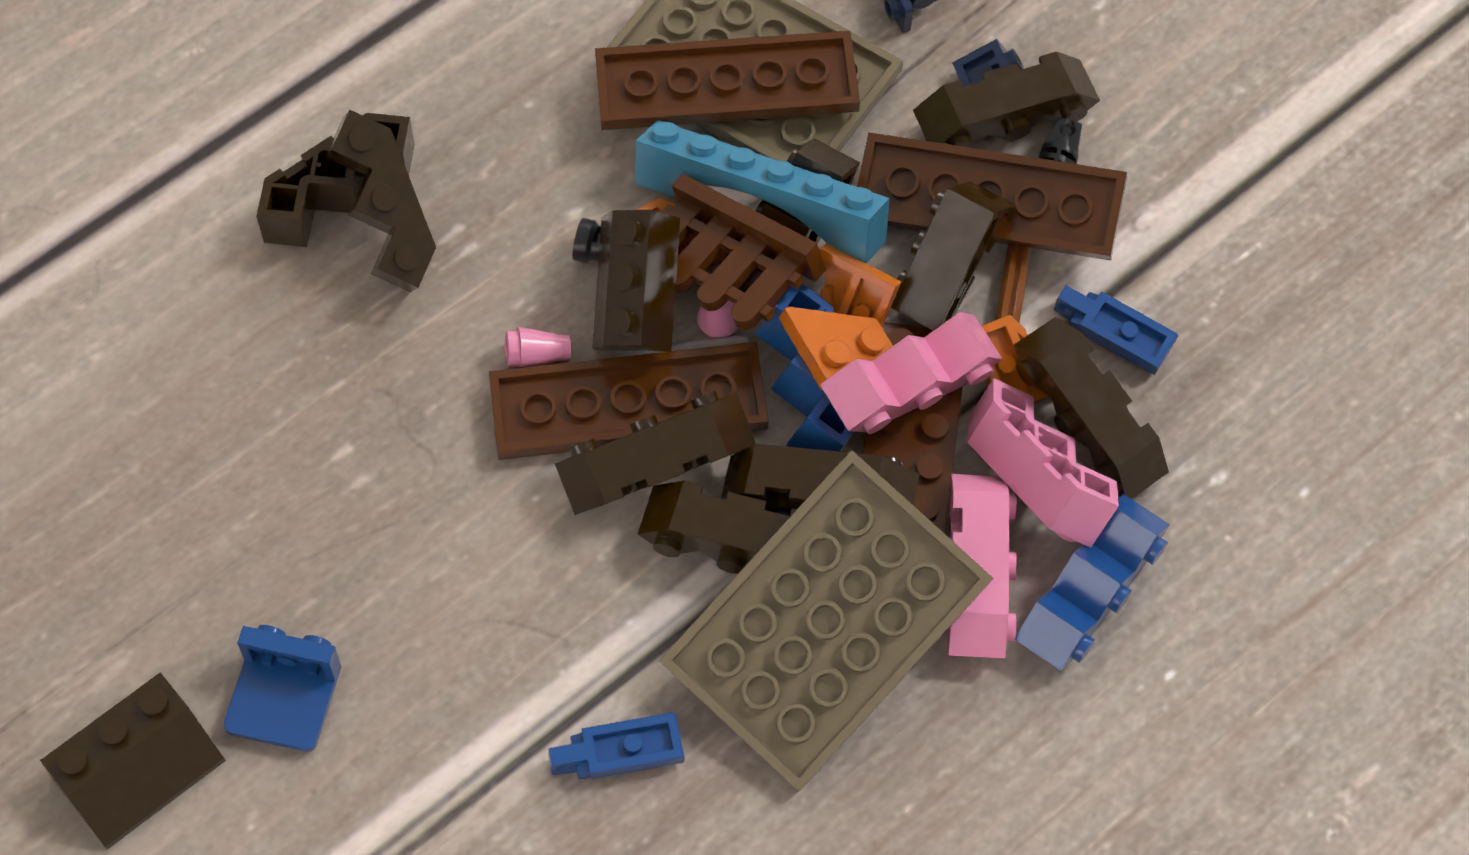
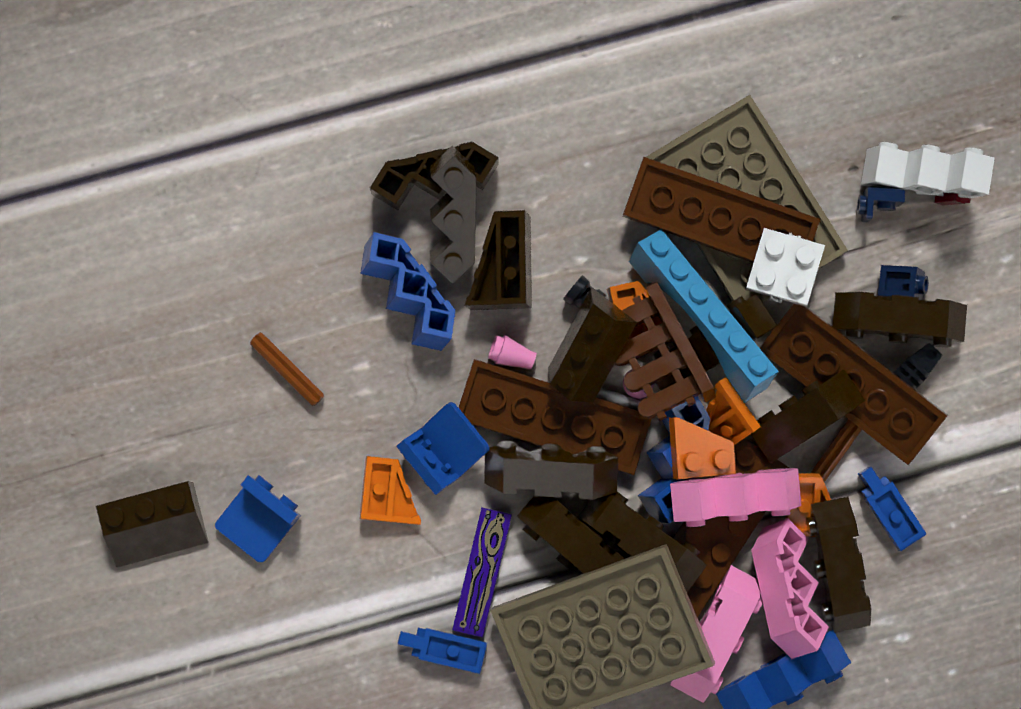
camera: 25 degrees right, 20 degrees up
none -> dark orange axle [250,332,324,406]
none -> orange wing [359,456,421,525]
none -> blue brick [360,232,455,351]
none -> blue bracket [396,402,489,495]
none -> tile [452,507,512,637]
none -> dark brown wedge [464,210,532,310]
none -> white plate [746,228,825,307]

